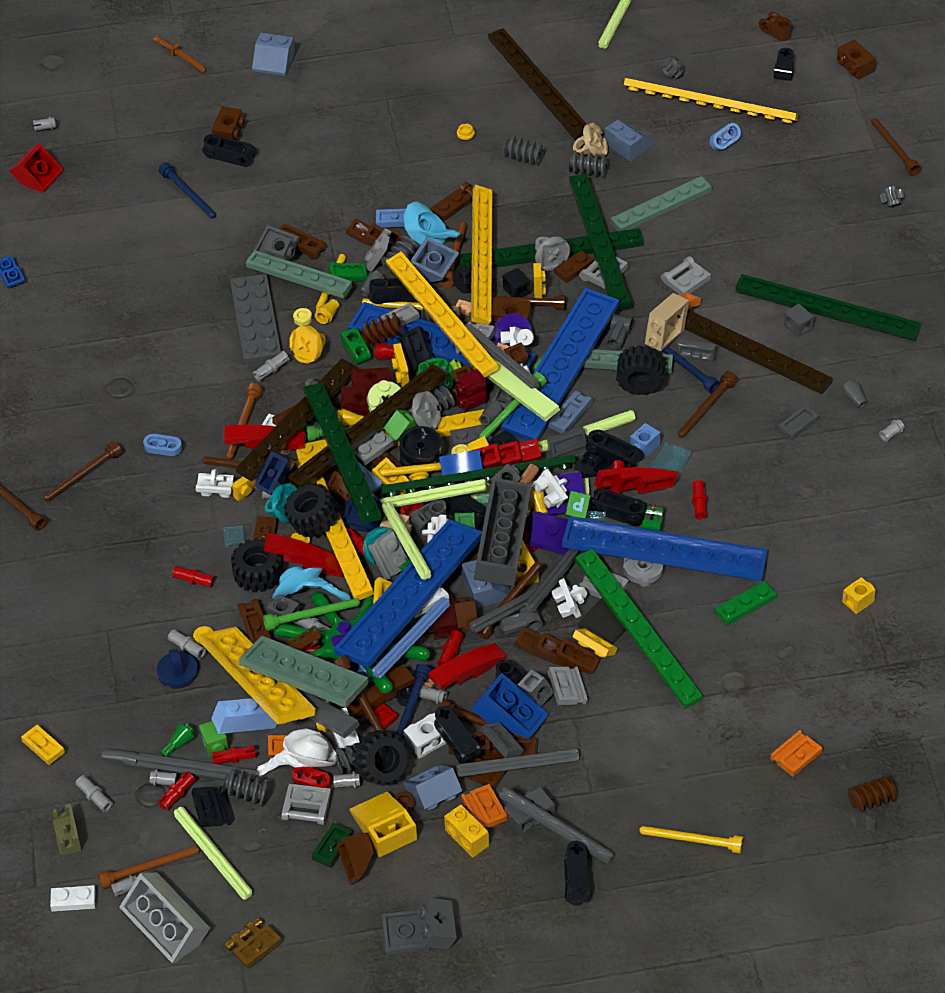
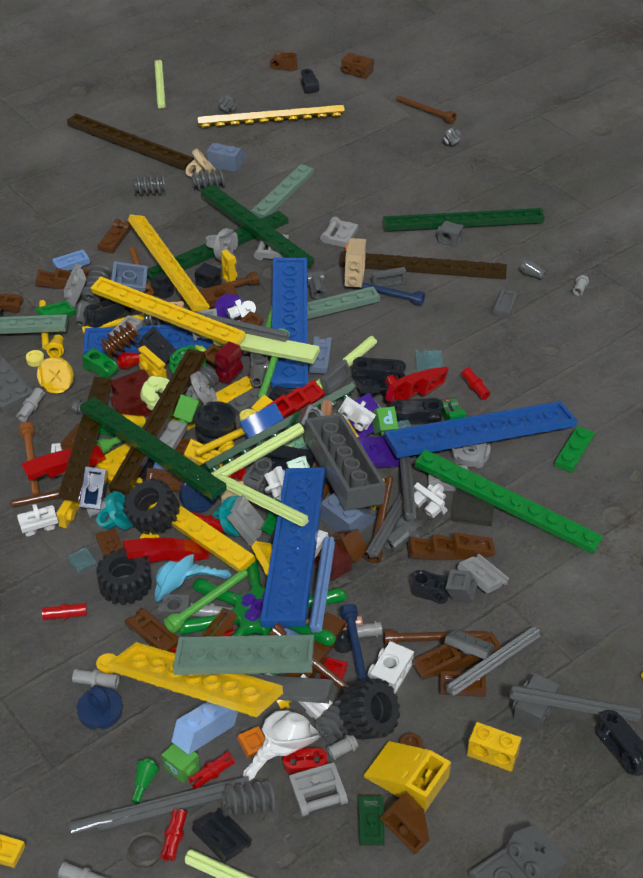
camera: 30 degrees left, 5 degrees down
light grey pin [150,769,177,786] -> none
sand blue slope [402,764,462,810] -> none
medium azure hat [403,201,460,245] -> none
red slope [428,643,507,690] -> none
black piece [434,706,481,764] -> none
red pin [437,630,463,666] -> none
yellow plate [457,124,475,140] -> none
orange plate [461,784,507,828] -> none
blue slope [471,673,549,739] -> none
reddish brown plate [554,250,594,283] -> none
yellow plate [572,628,618,658] -> none
black tyre [616,345,666,395] -> none
medium blue brick [630,423,661,458] -> none
reddish brown piece [678,371,738,438] -> none
medium blue plate [710,123,741,151] -> none

